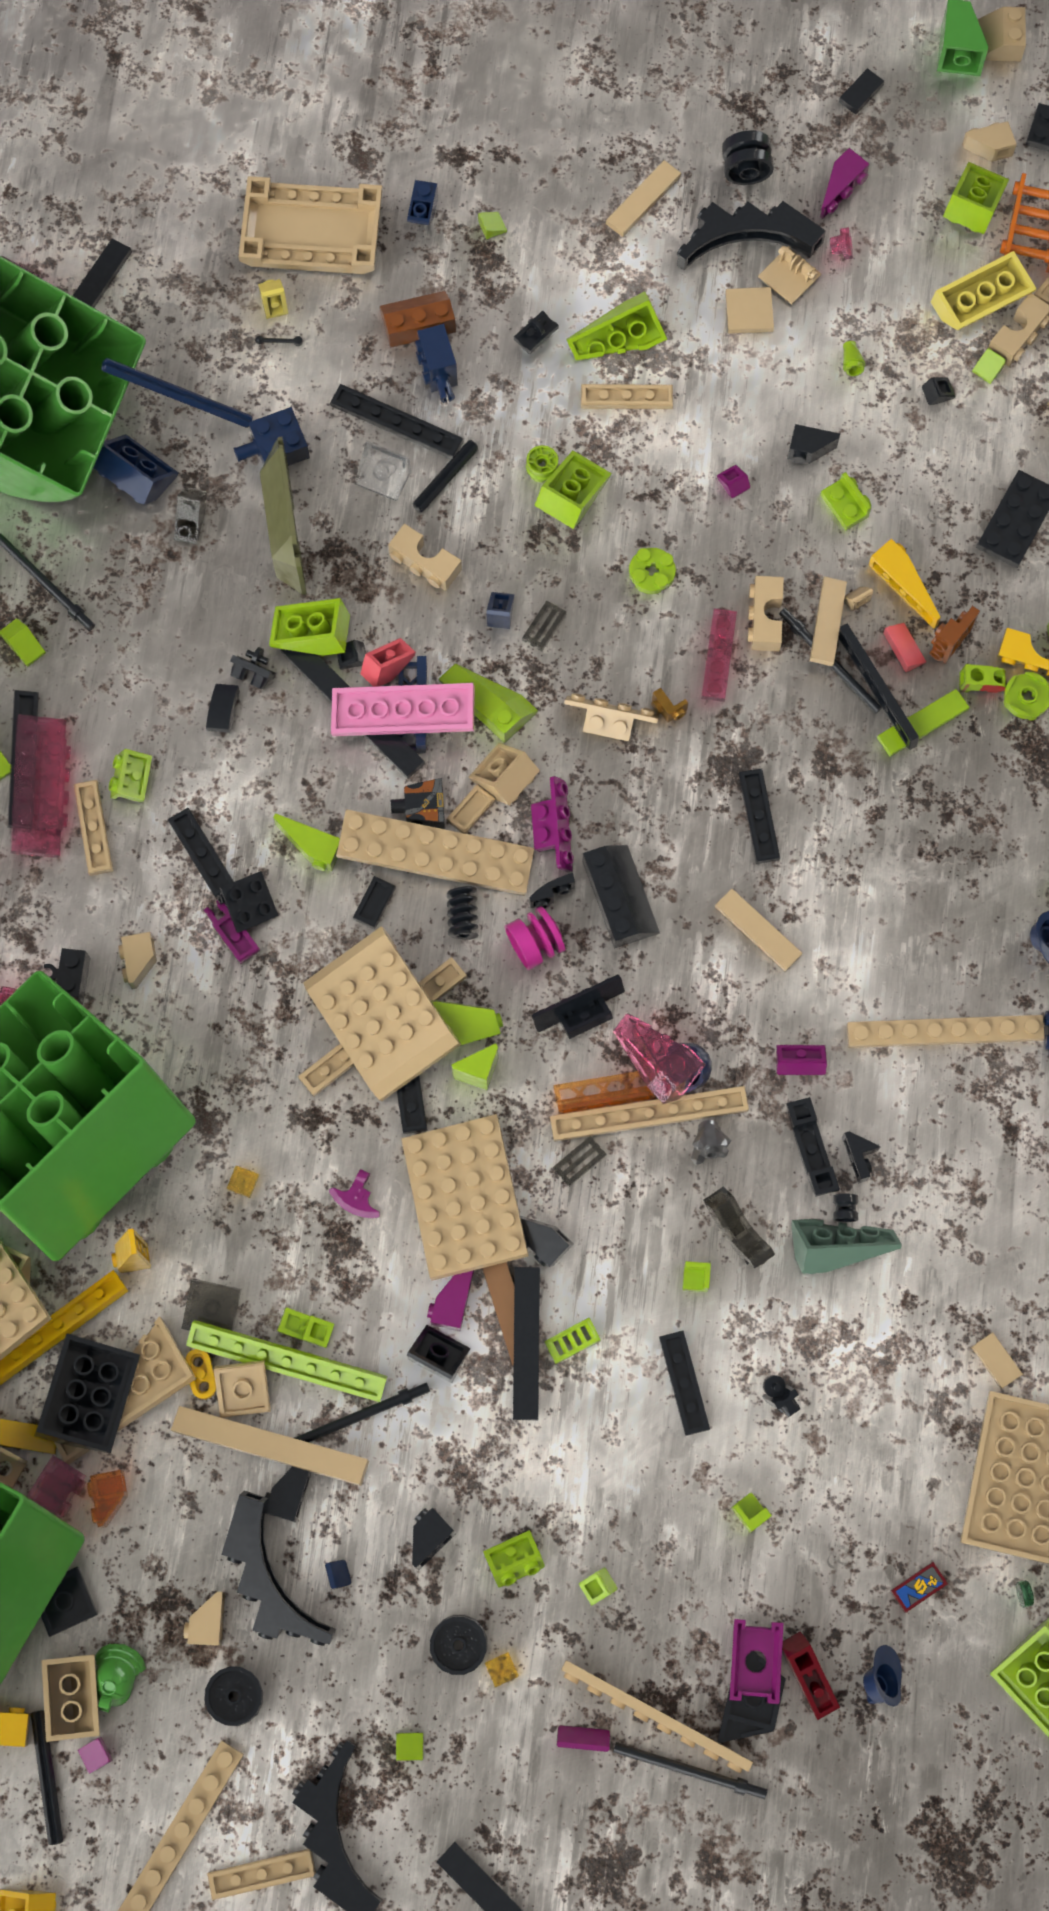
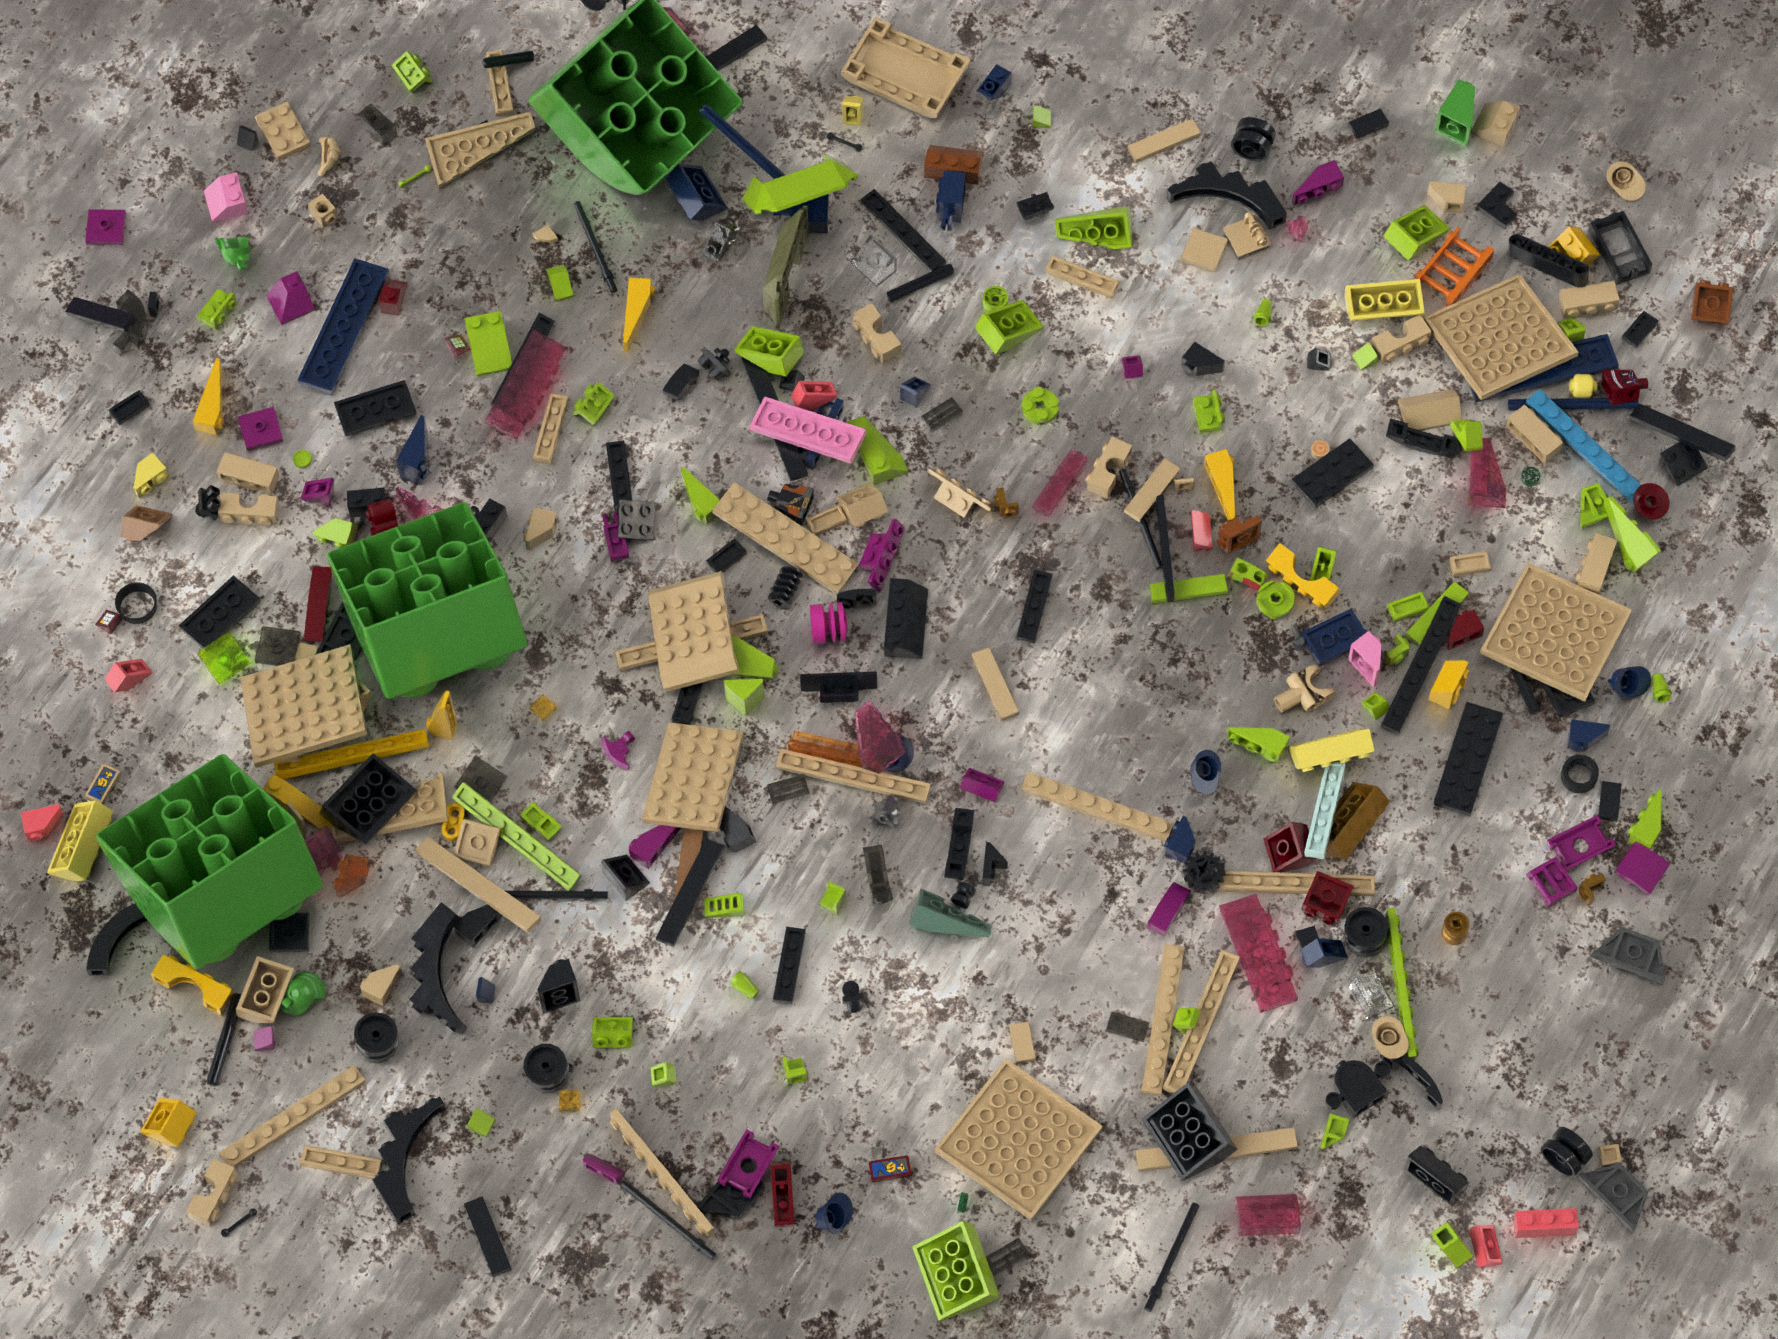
camera: 25 degrees right, 10 degrees down
none -> yellow slope [623,278,655,352]
none -> lime cone [730,971,759,999]
none -> lime slope [742,152,858,214]
none -> tan tile [1311,440,1330,459]

